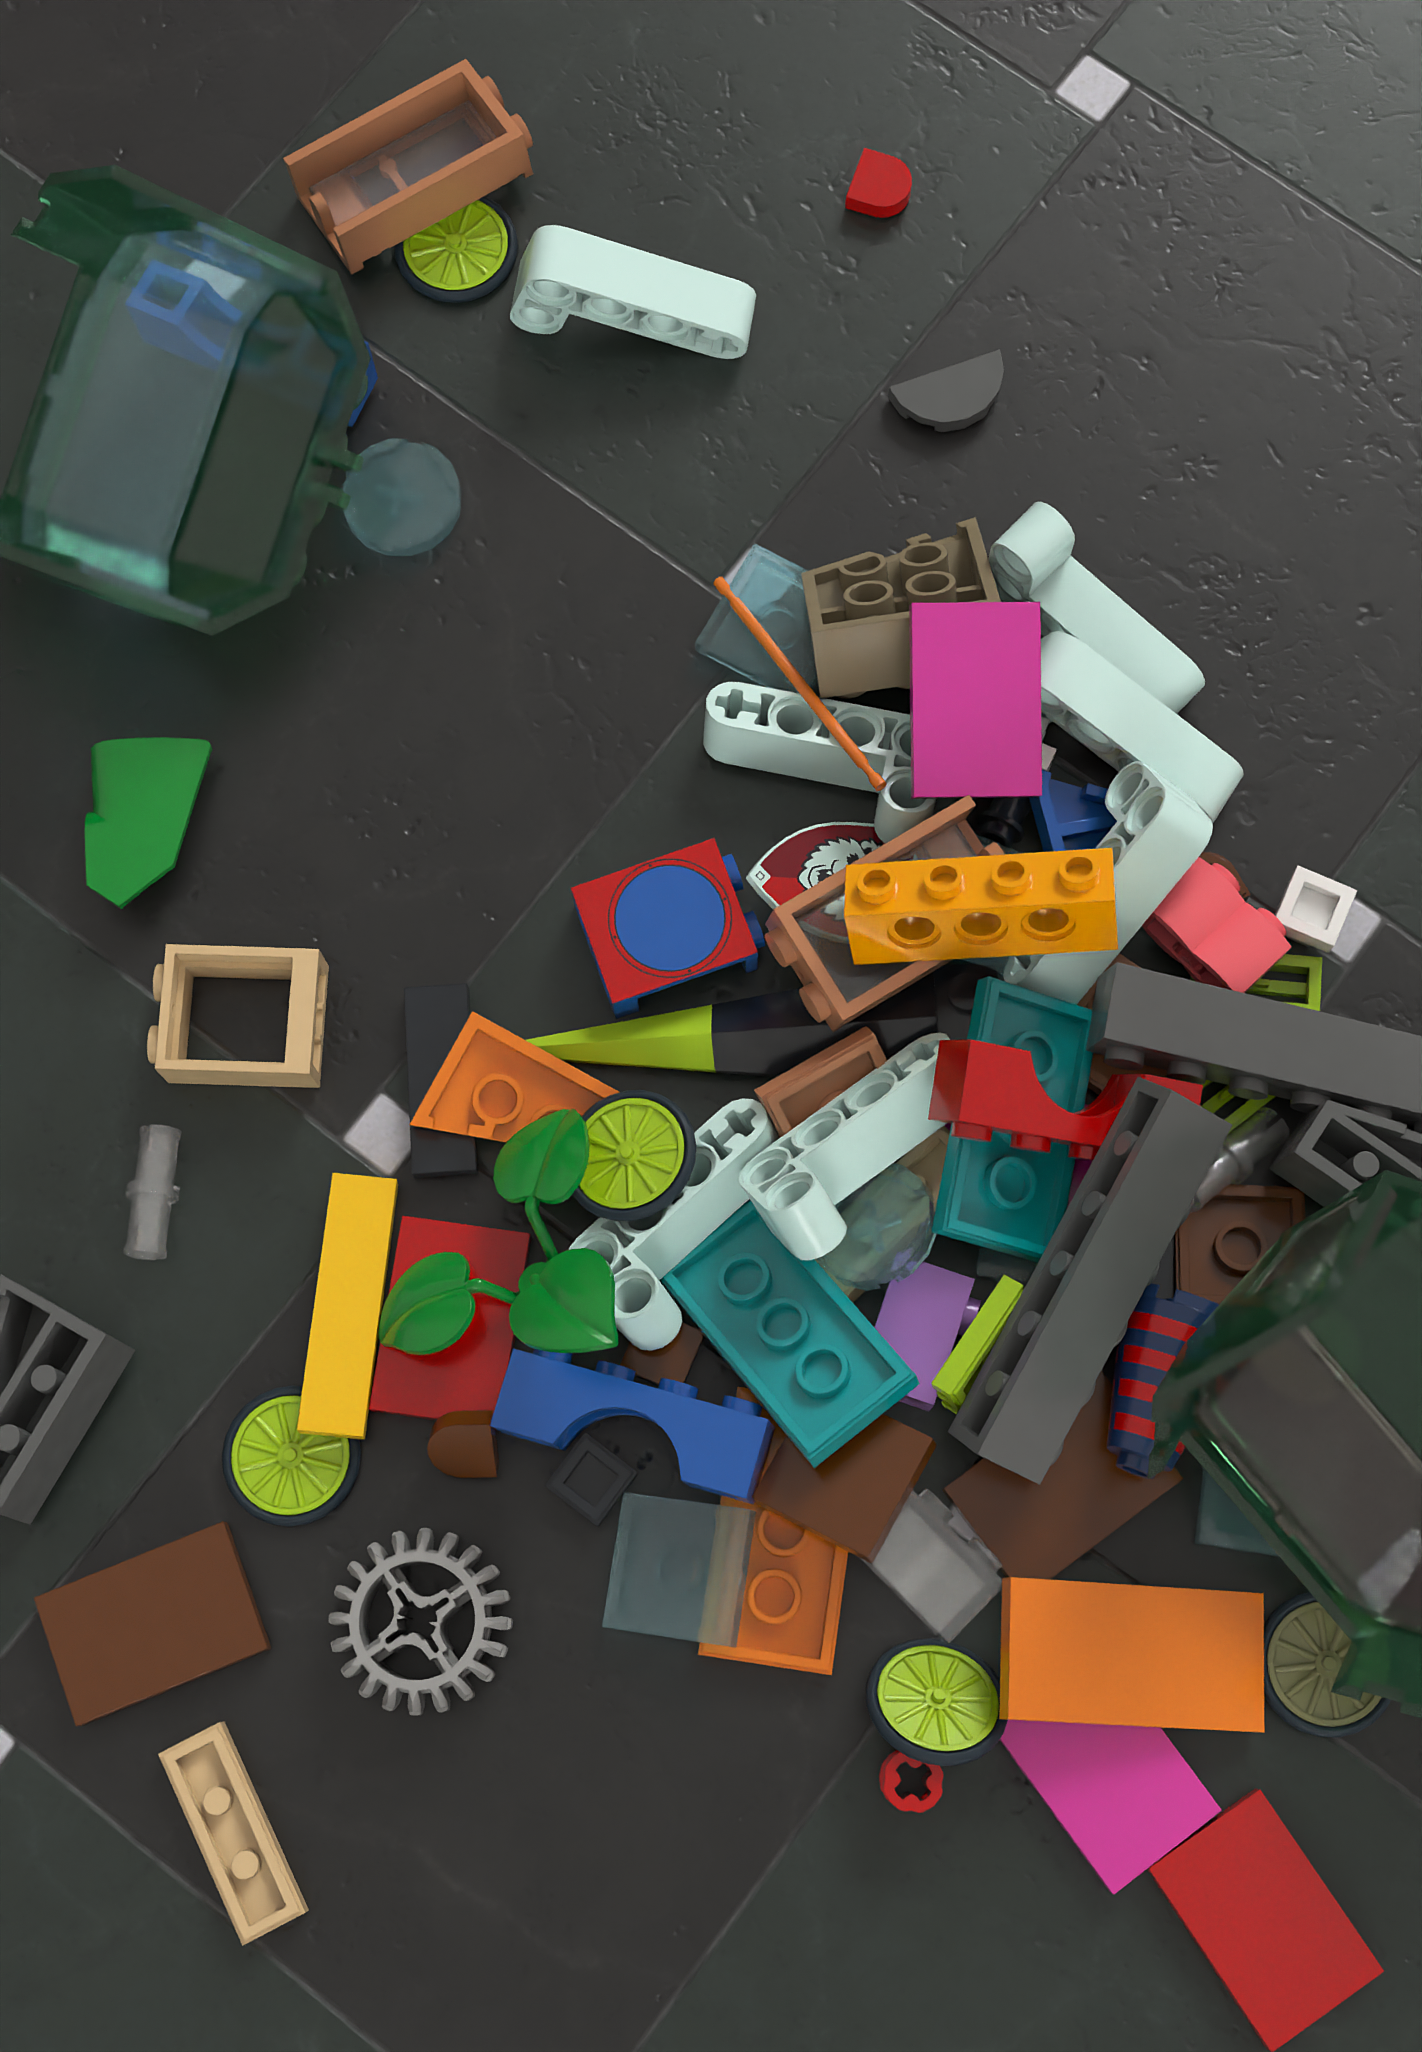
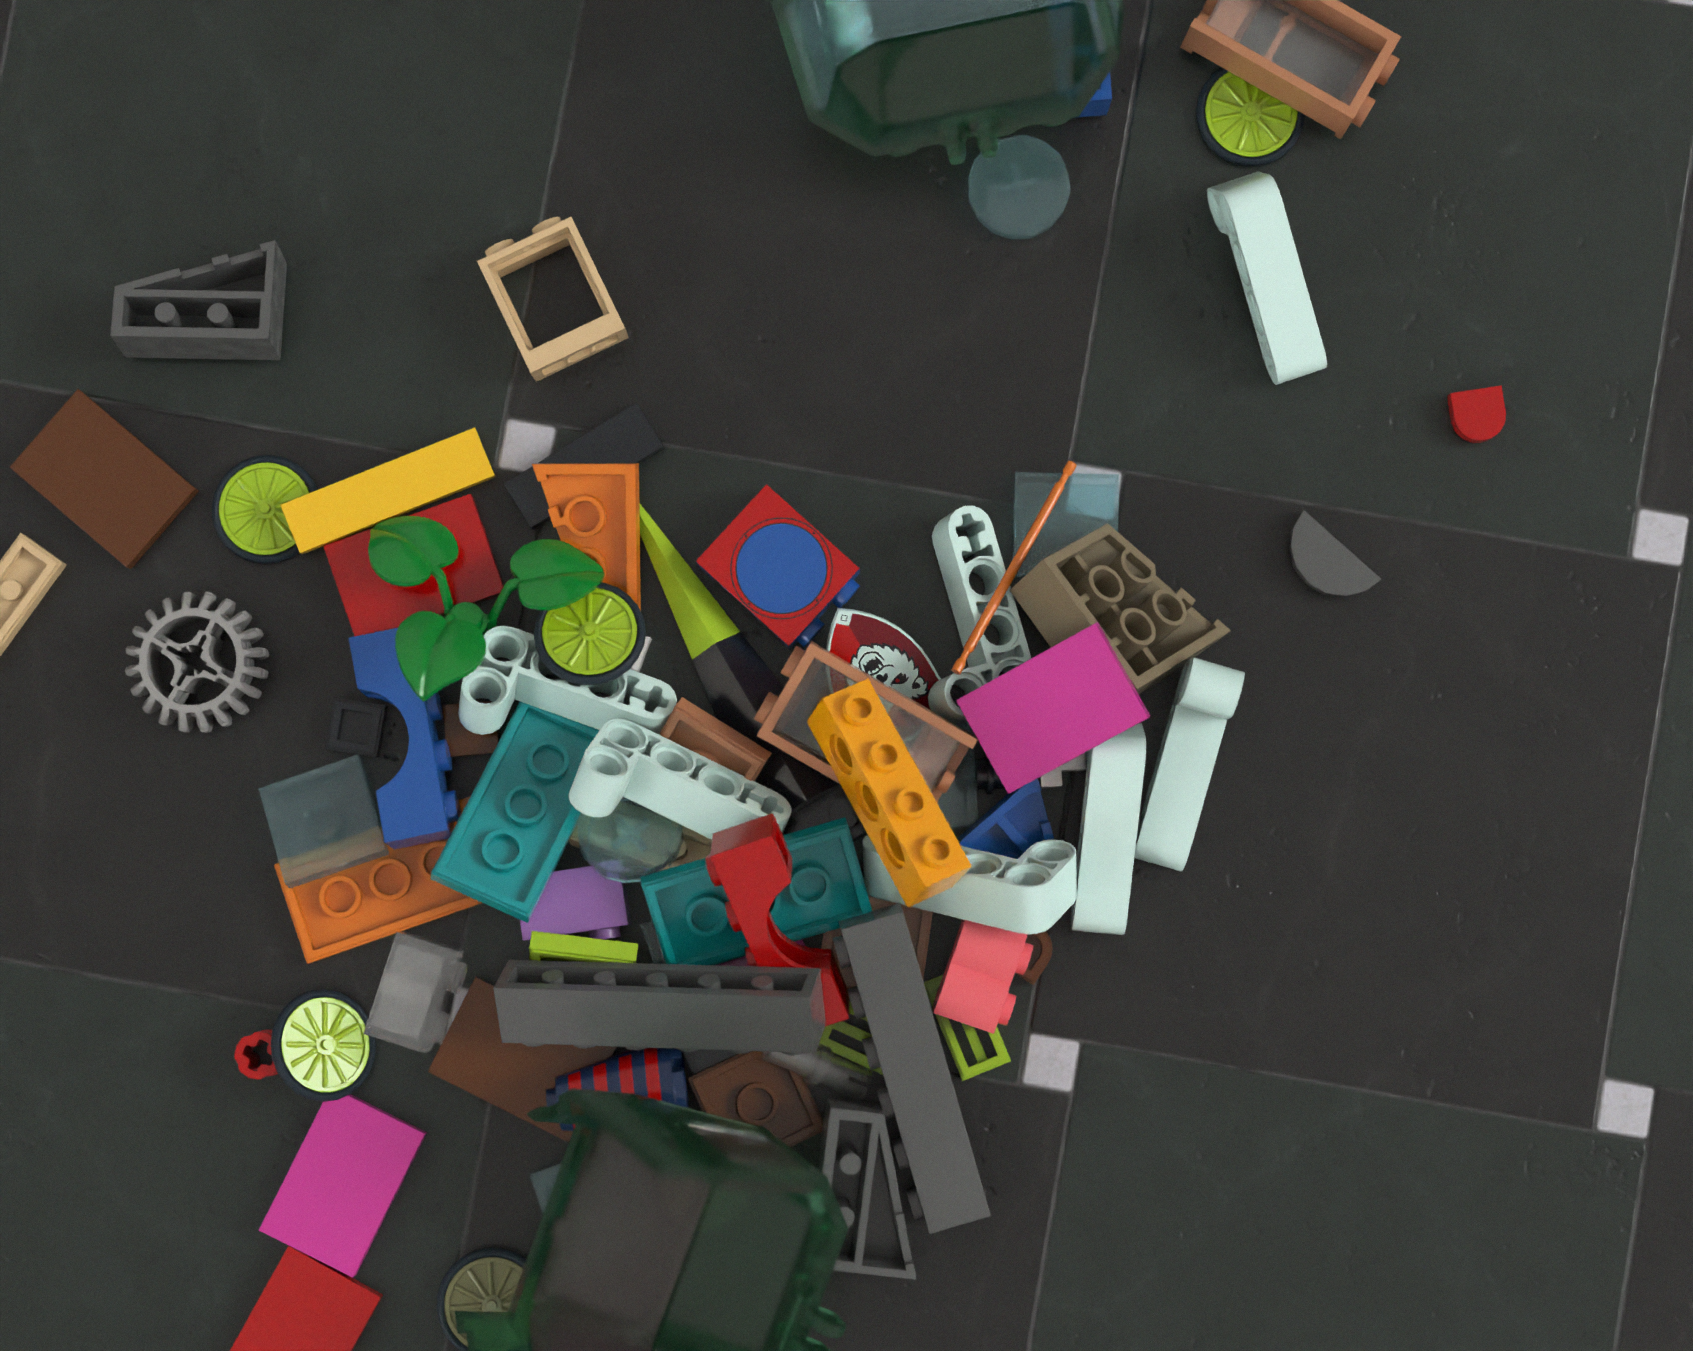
camera: 60 degrees right, 10 degrees up
green panel [85,737,212,909] -> none
clear pin [124,1125,182,1260] -> none
reddish brown tile [427,1410,499,1478] -> none
reddish brown tile [752,1414,937,1564] -> none
orange tile [999,1577,1265,1733] -> none
white tile [1275,865,1357,953] -> none

